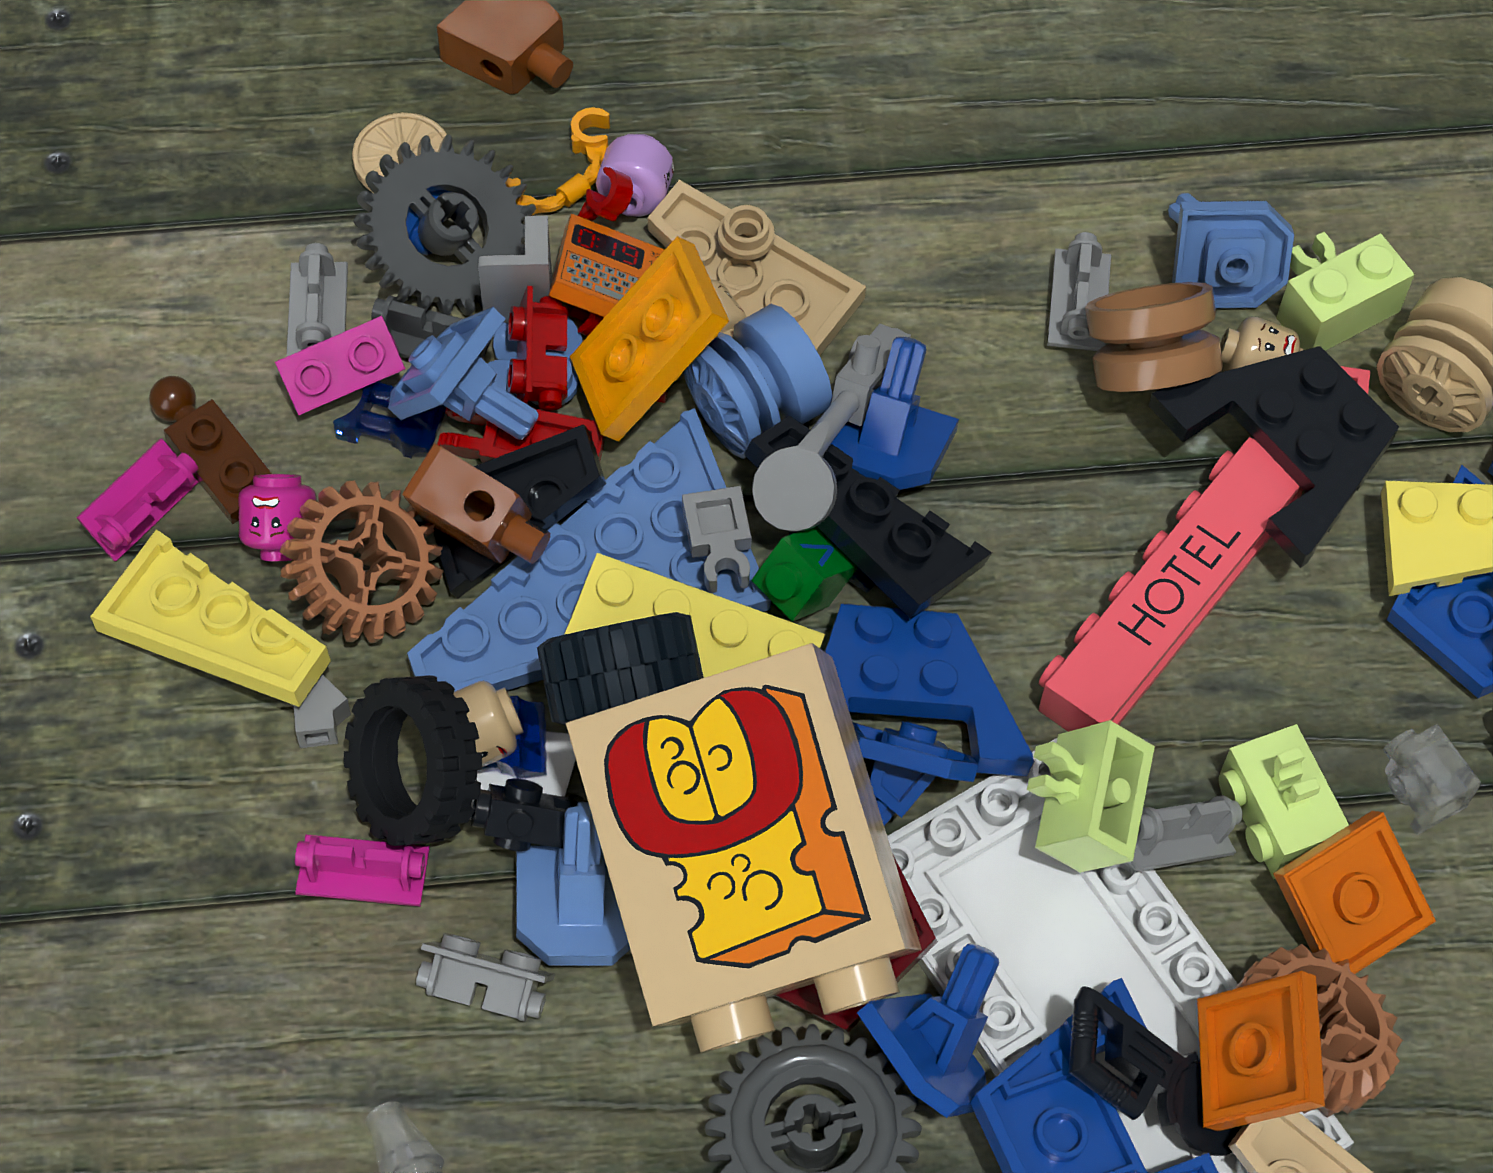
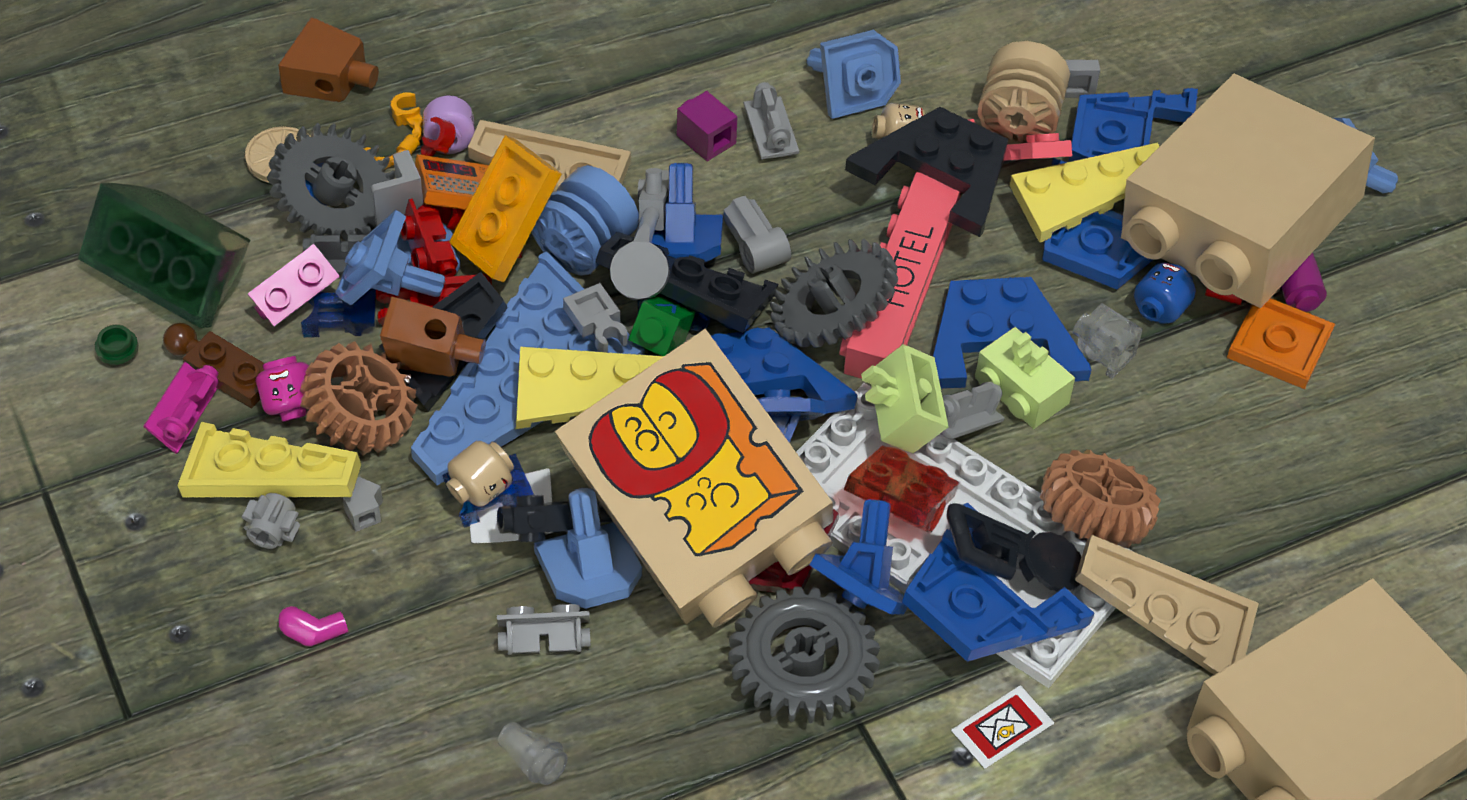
camera: 20 degrees left, 10 degrees down
light grey hinge [286,243,348,357] -> none
dark pink hinge [295,834,430,907] -> none
black tyre [344,675,482,846] -> none
black wheel [537,612,704,725] -> none
tan plate [718,205,775,260] -> none
medium nougat wheel [1085,282,1223,392] -> none
orange tile [1197,971,1325,1131] -> none
orange tile [1273,811,1436,974] -> none
yellowish green brick [1276,232,1415,351] -> none
none -> clear green windscreen [78,183,251,328]
none -> dark green plate [95,325,139,365]
none -> light grey gear [241,493,301,549]
none -> dark pink arm [278,606,348,647]
none -> magenta brick [677,91,738,162]
none -> light grey piece [723,196,791,274]
none -> dark grey gear [770,239,898,348]
none -> clear red plate [844,445,960,534]
none -> blue wing [933,277,1091,389]
none -> coral wing [1004,133,1072,161]

